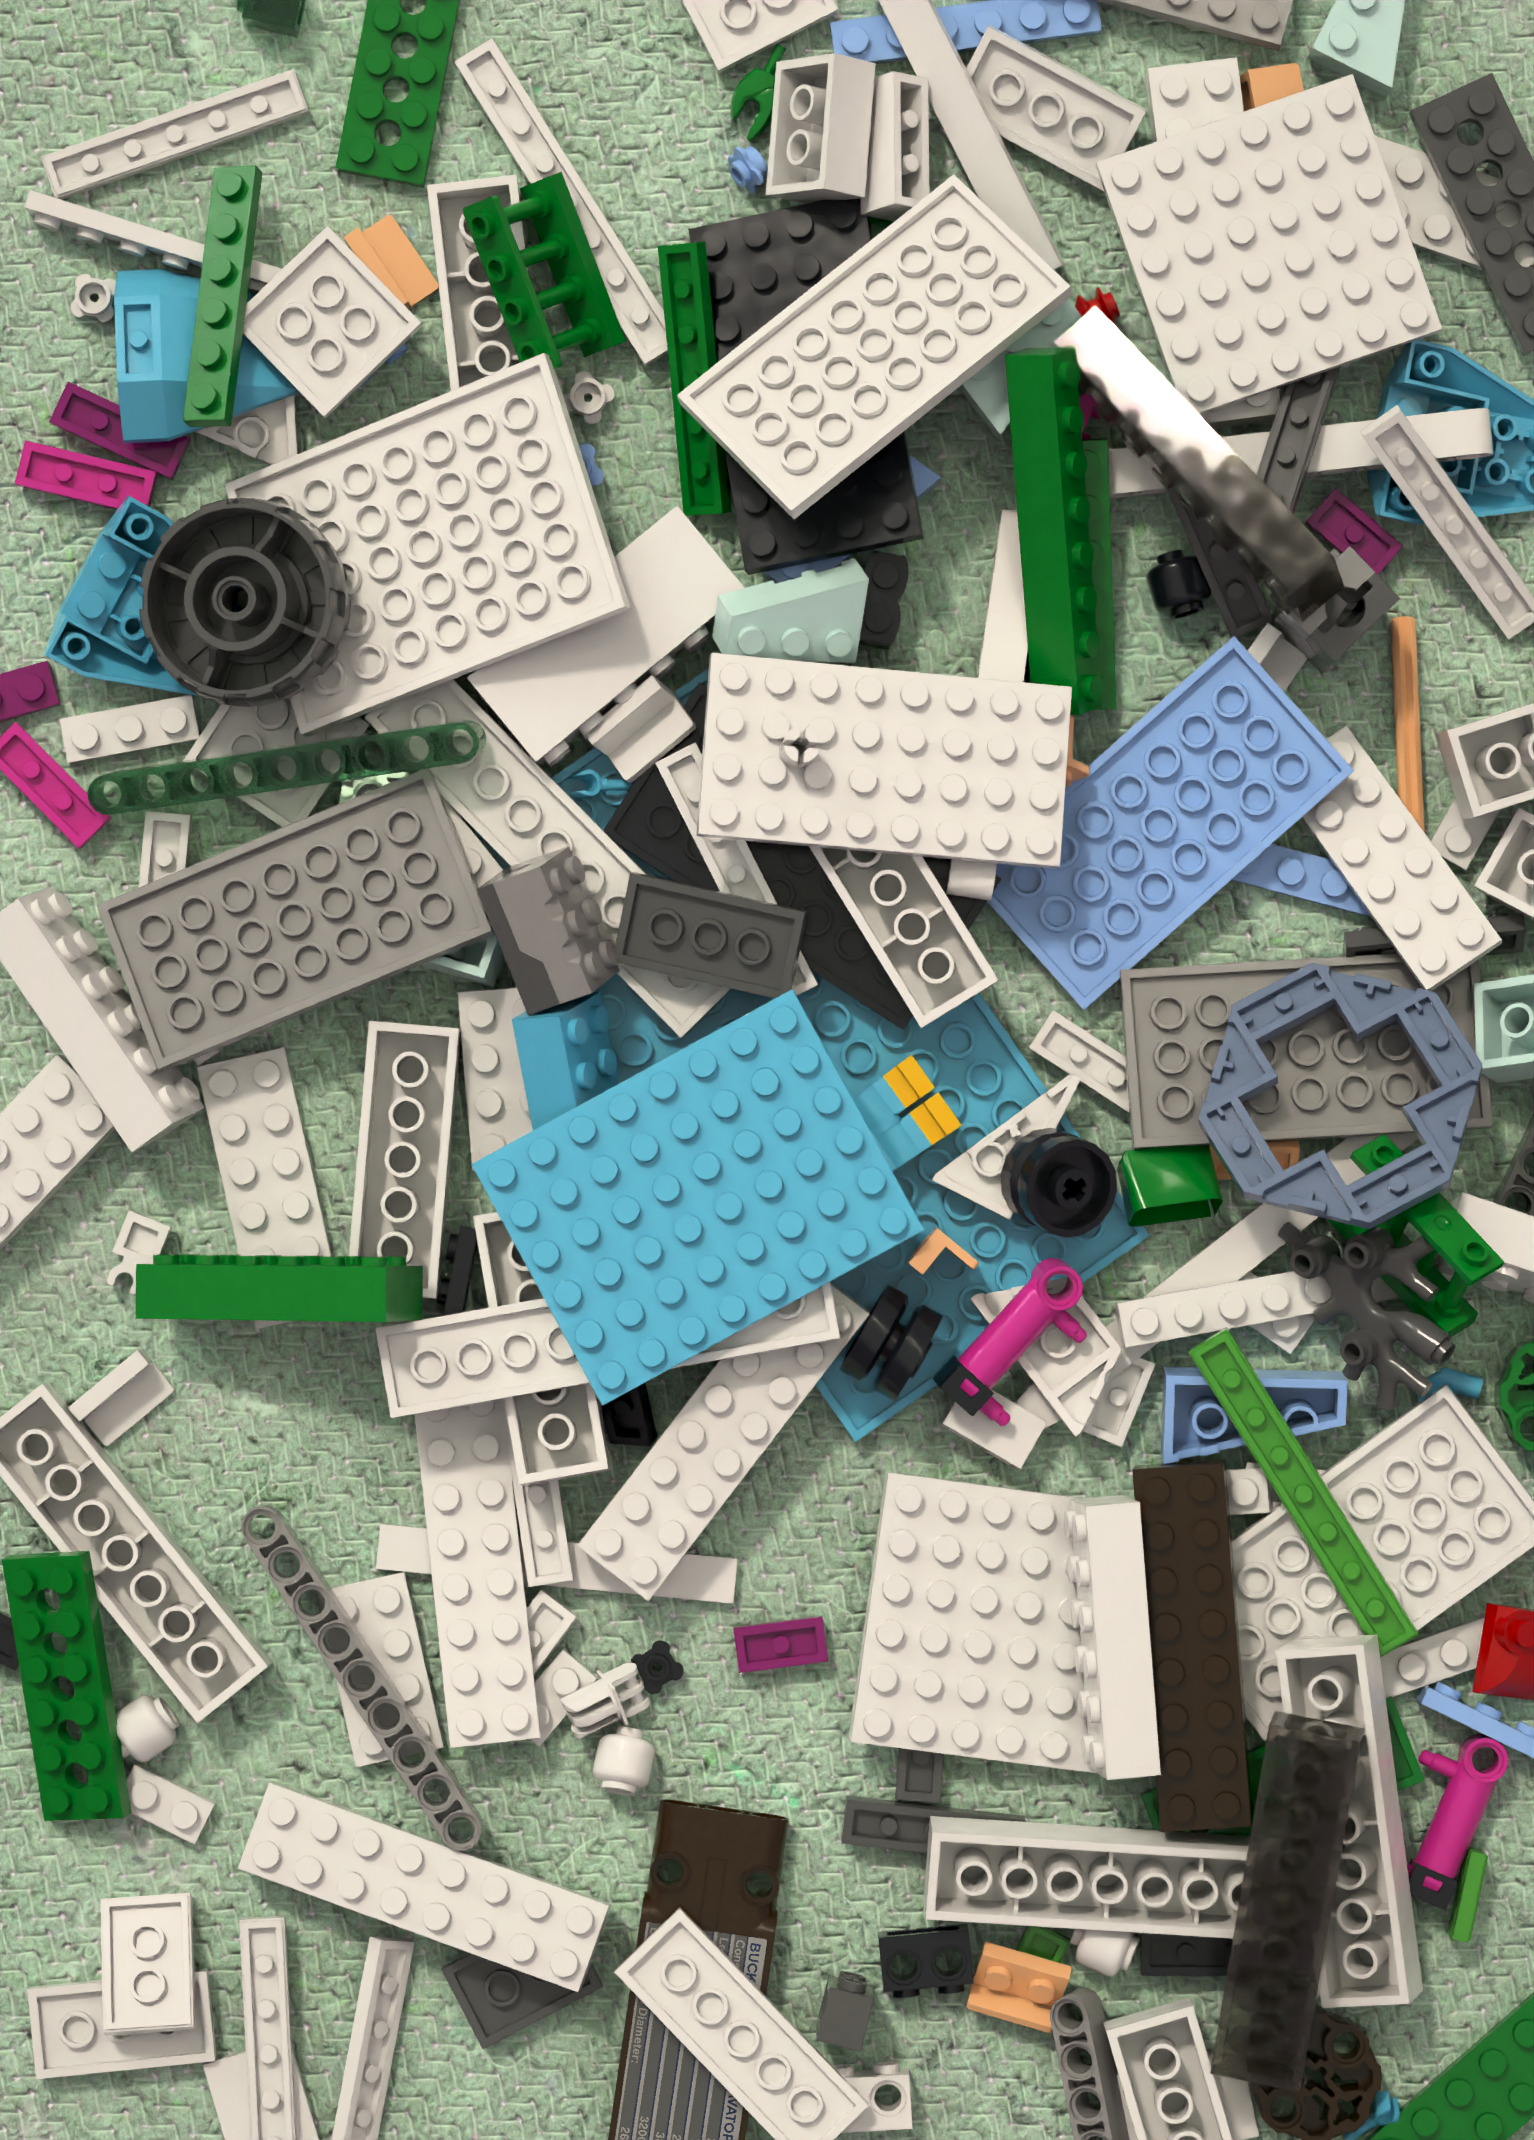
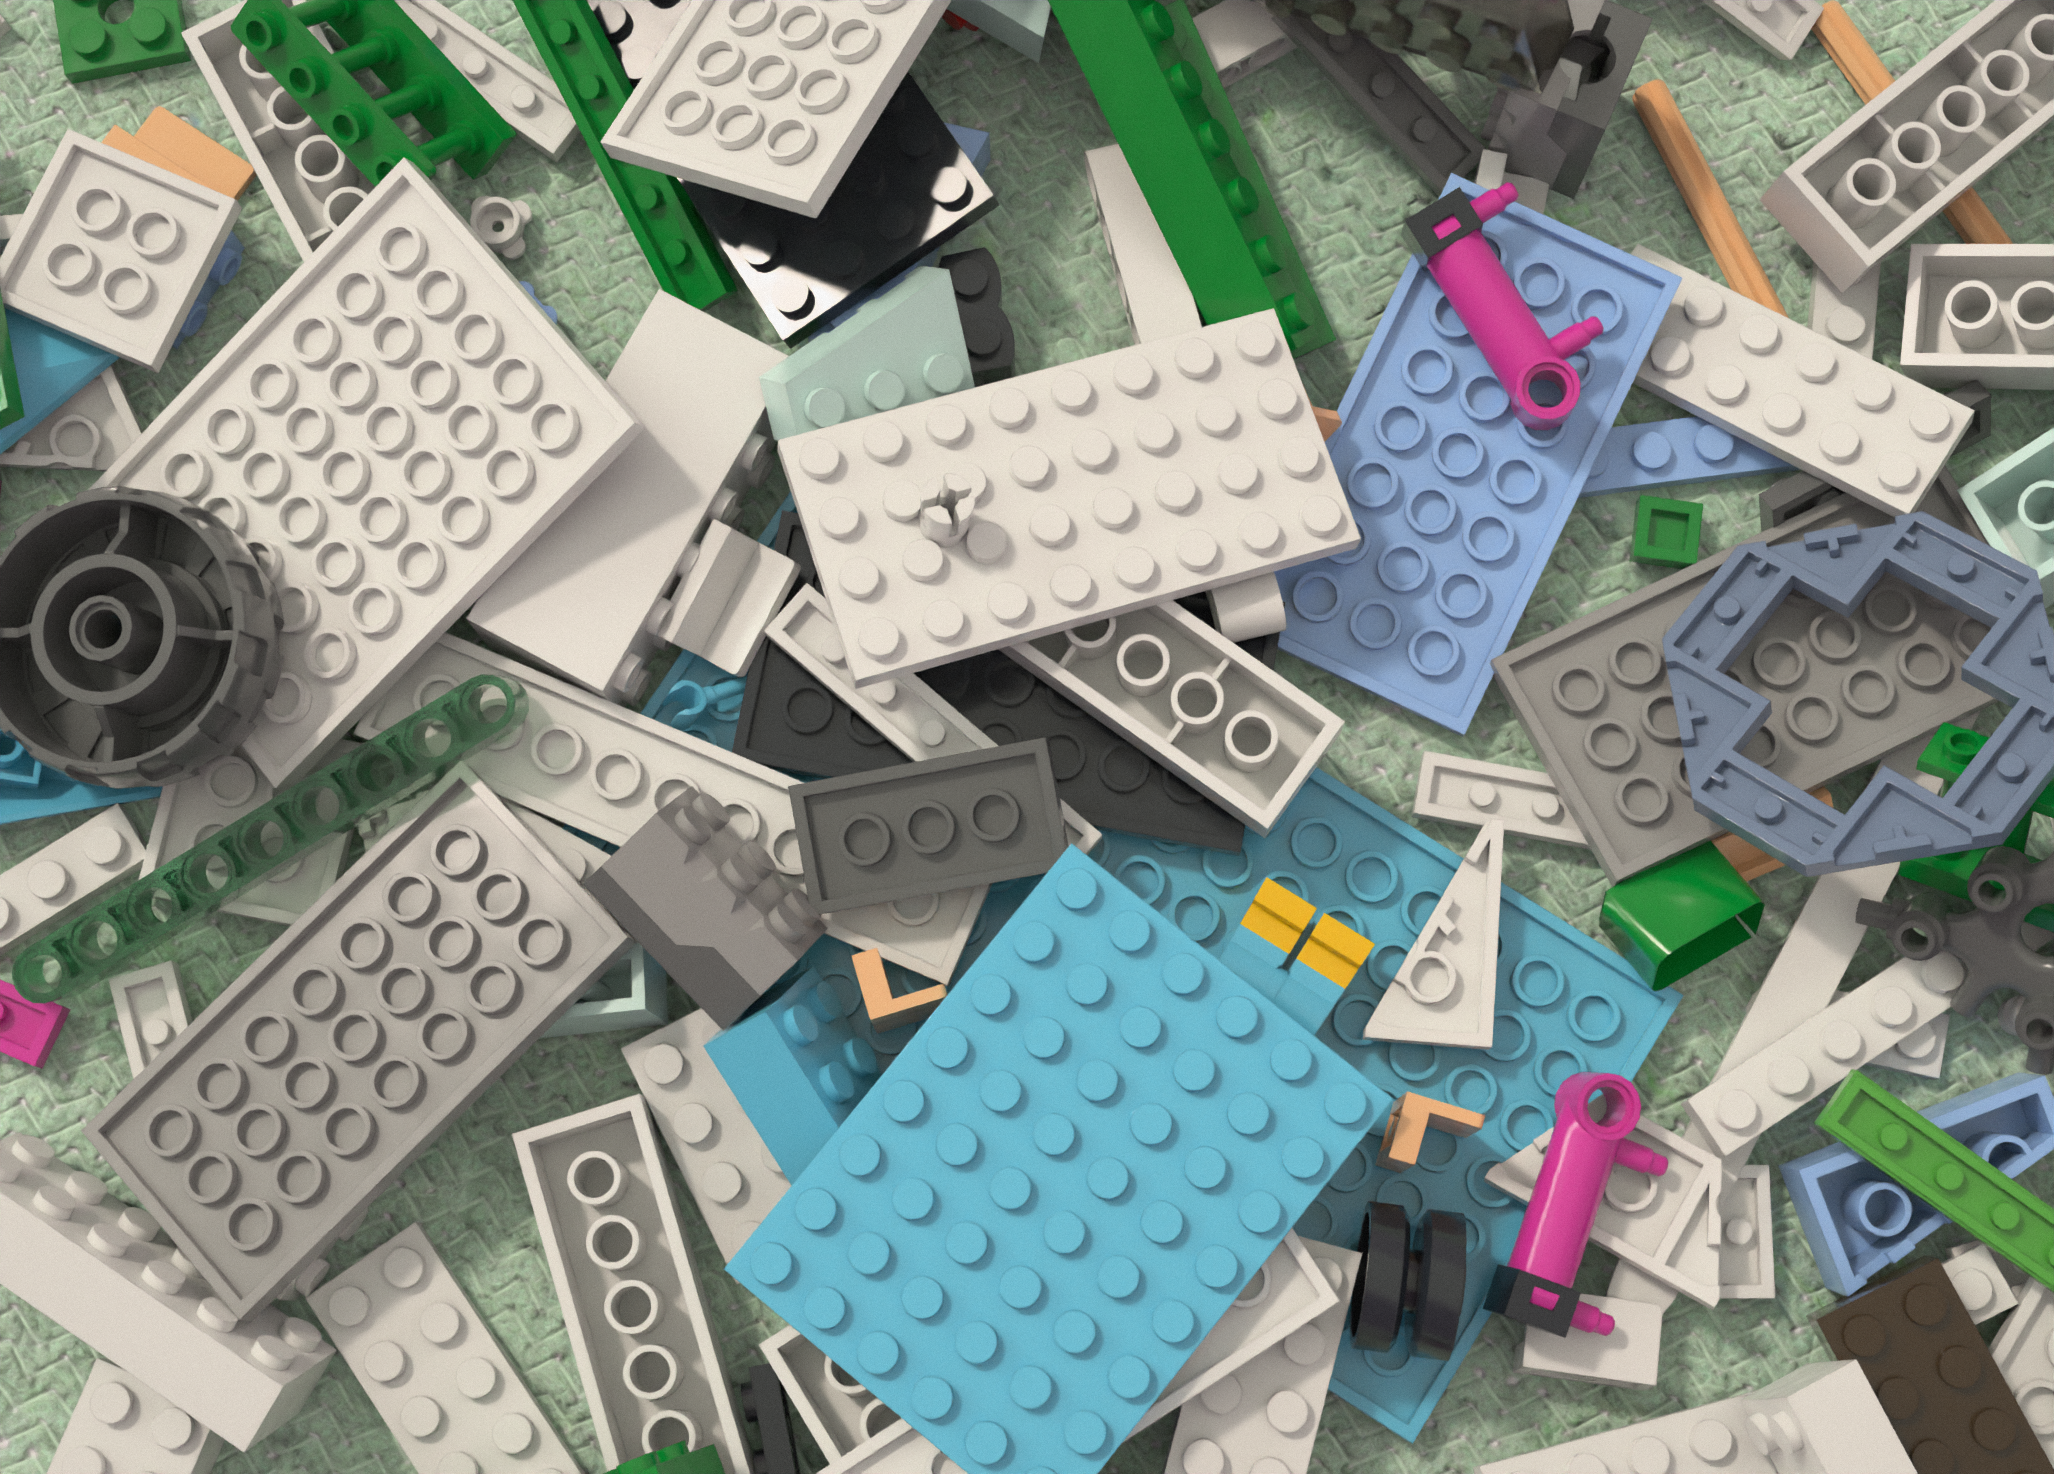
camera: 20 degrees left, 10 degrees down
black wheel [1000,1128,1117,1238] -> none
black head [1146,550,1211,619] -> none
none -> light nougat panel [851,948,948,1034]
none -> dark pink piece [1401,182,1604,430]
none -> green plate [1629,495,1703,569]

